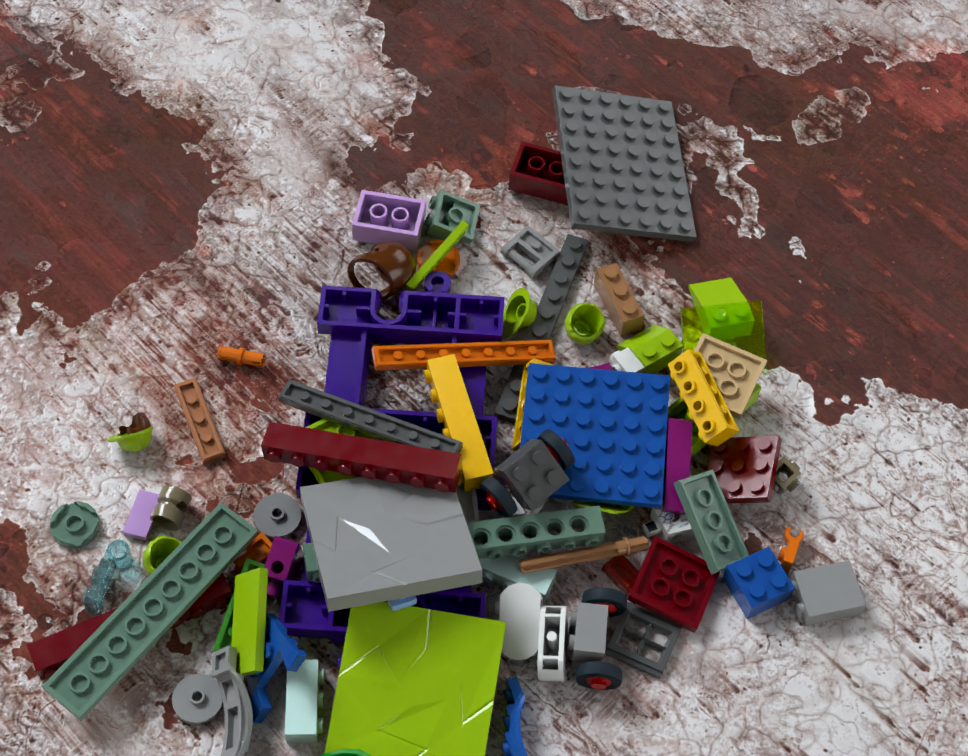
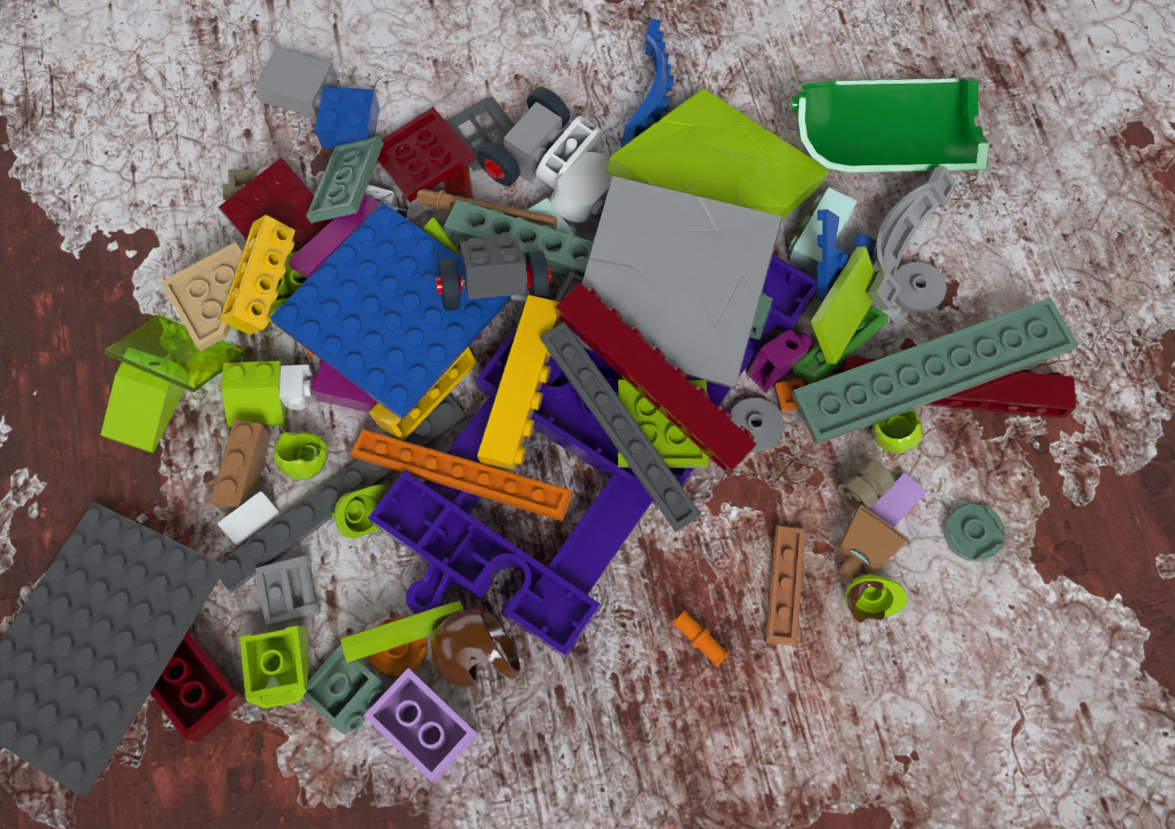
camera: 145 degrees left, 10 degrees up
clear light blue plate [82,540,133,615] -> none
orange plate [778,526,804,573] -> none
none -> white sticker [218,491,280,546]
none -> lime slope [239,626,309,709]
none -> medium nougat torso [836,505,909,581]

